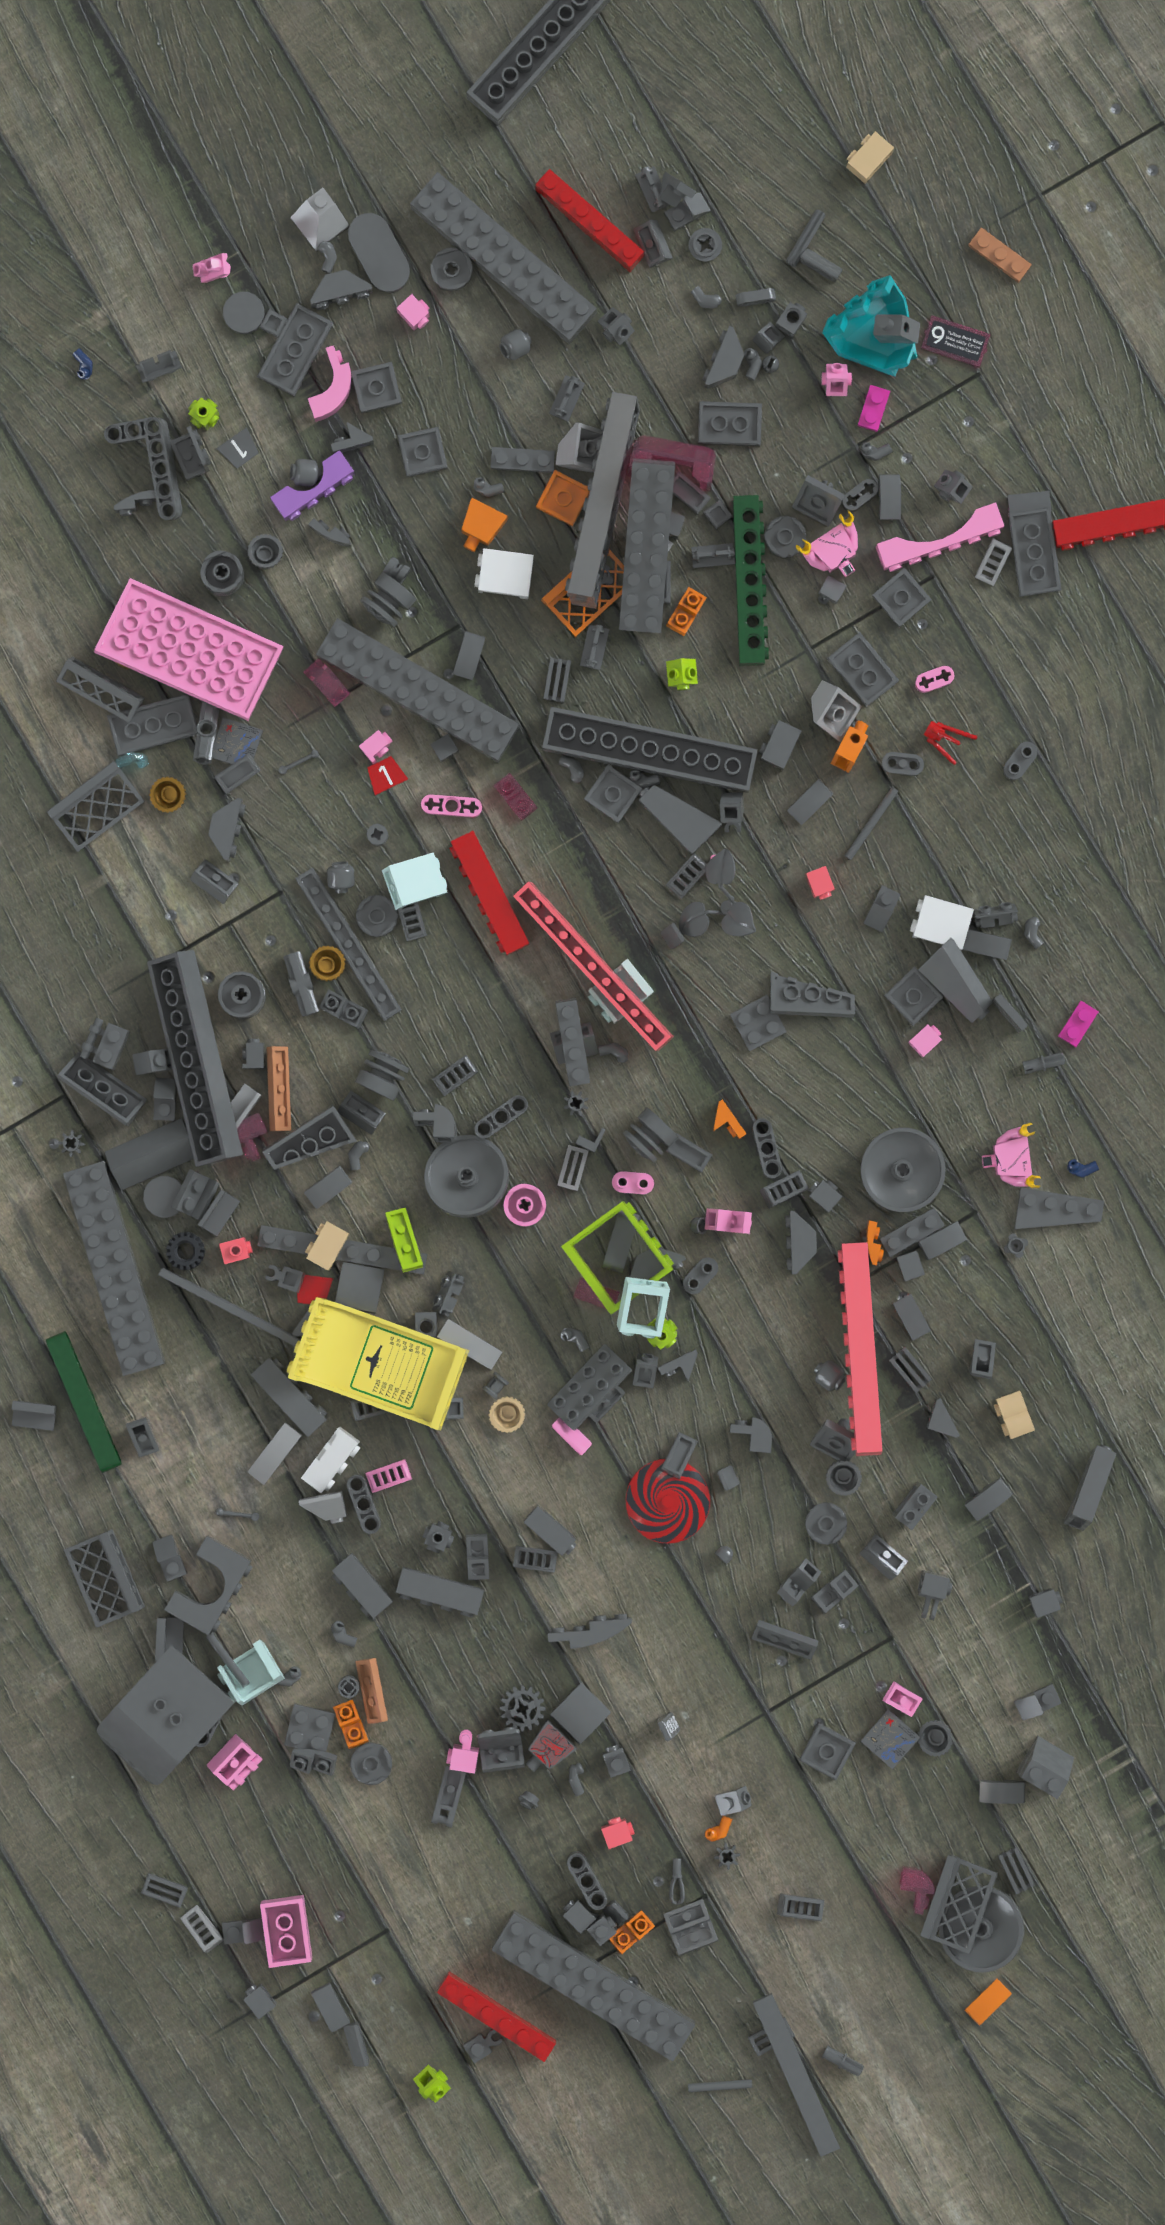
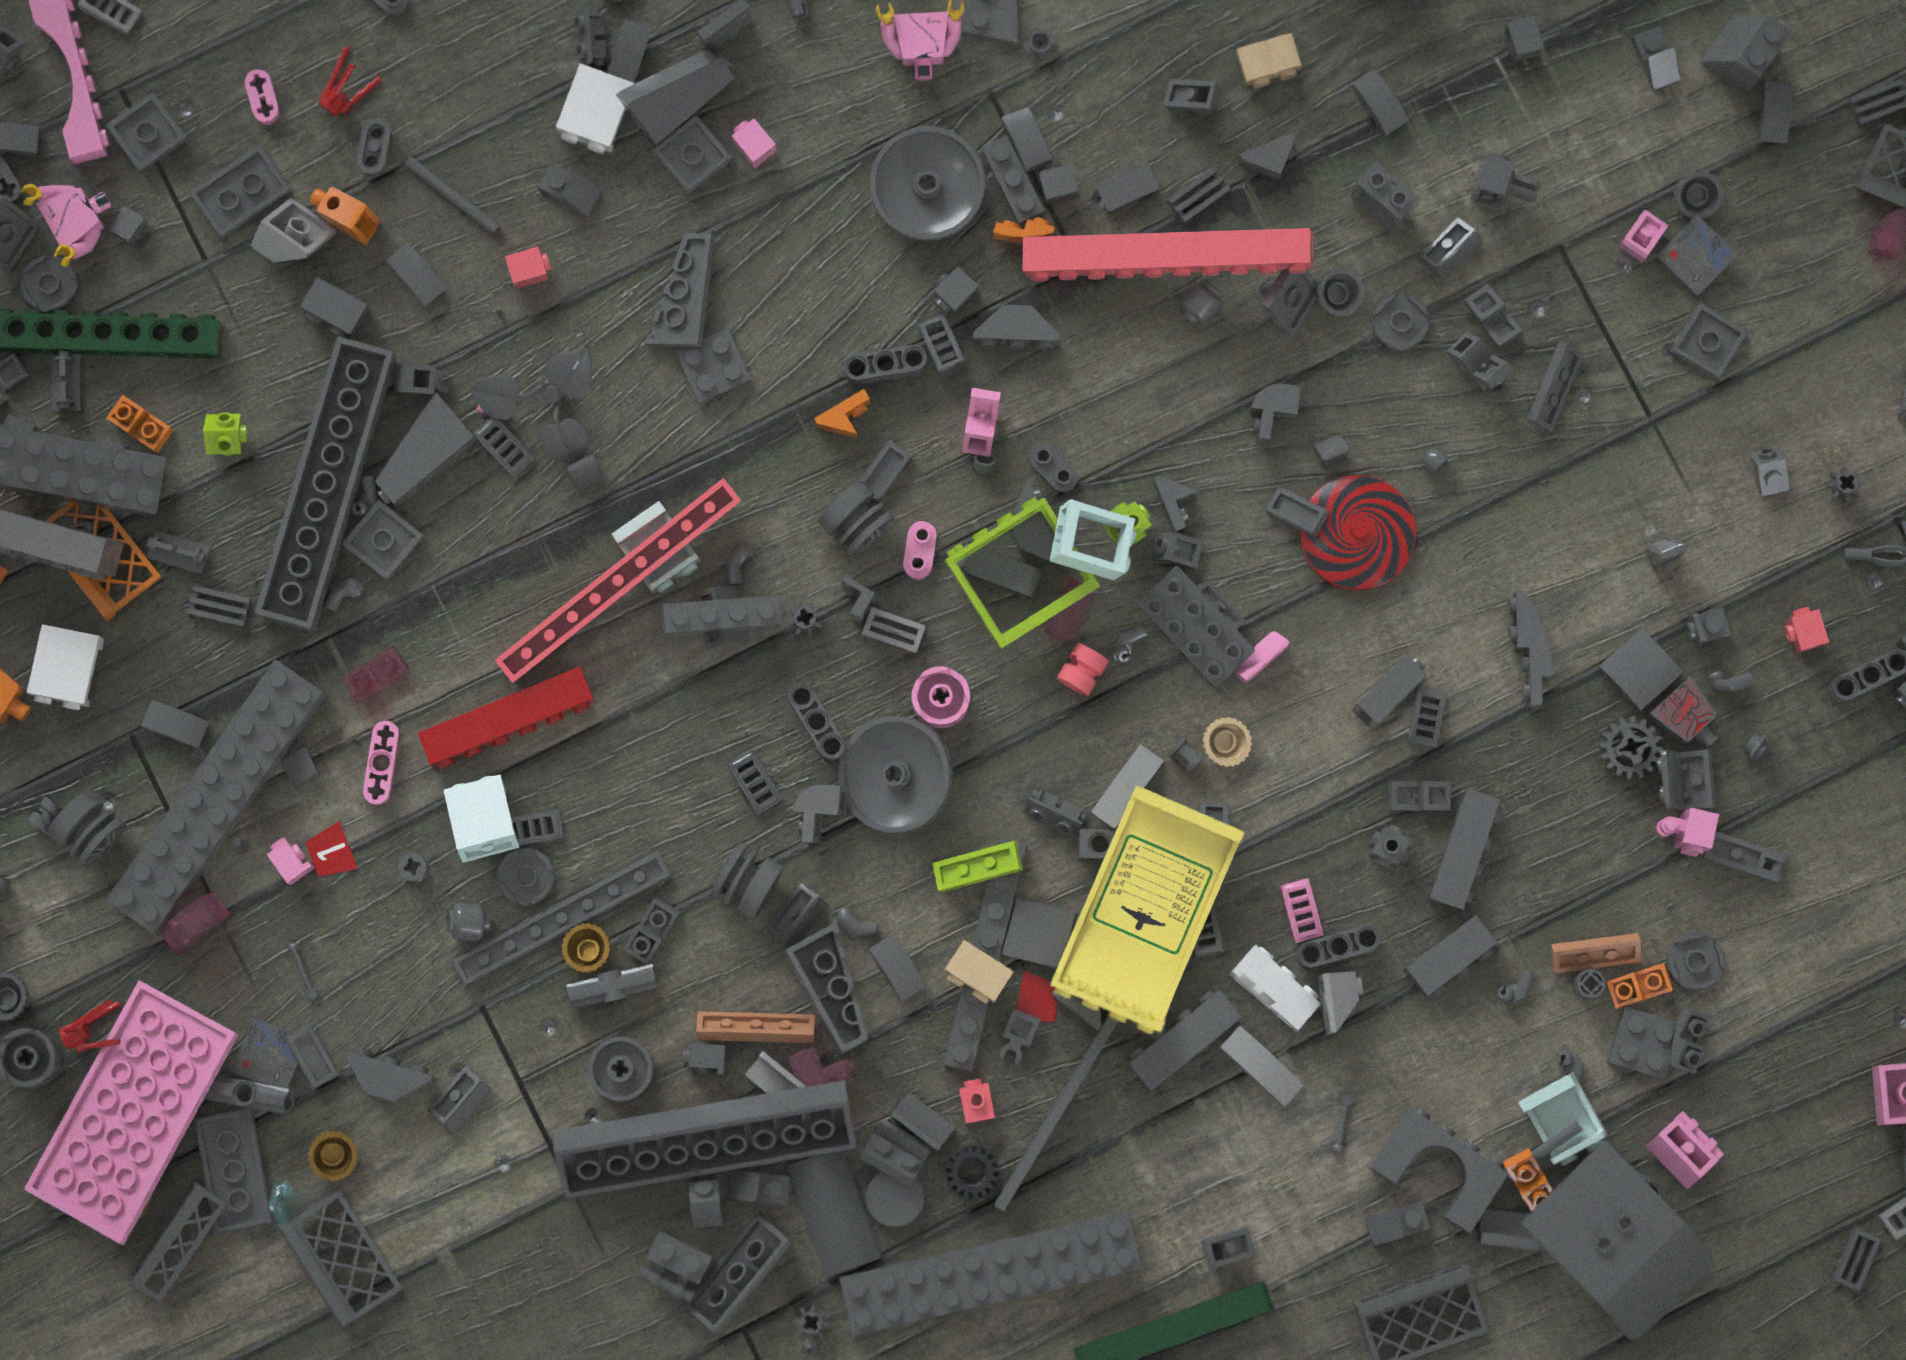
camera: 85 degrees left, 5 degrees down
orange arm [705,1815,733,1842] -> none
none -> red plant [60,1000,121,1053]
none -> coral wheel [1056,643,1109,697]
none -> orange slope [1503,1148,1553,1212]

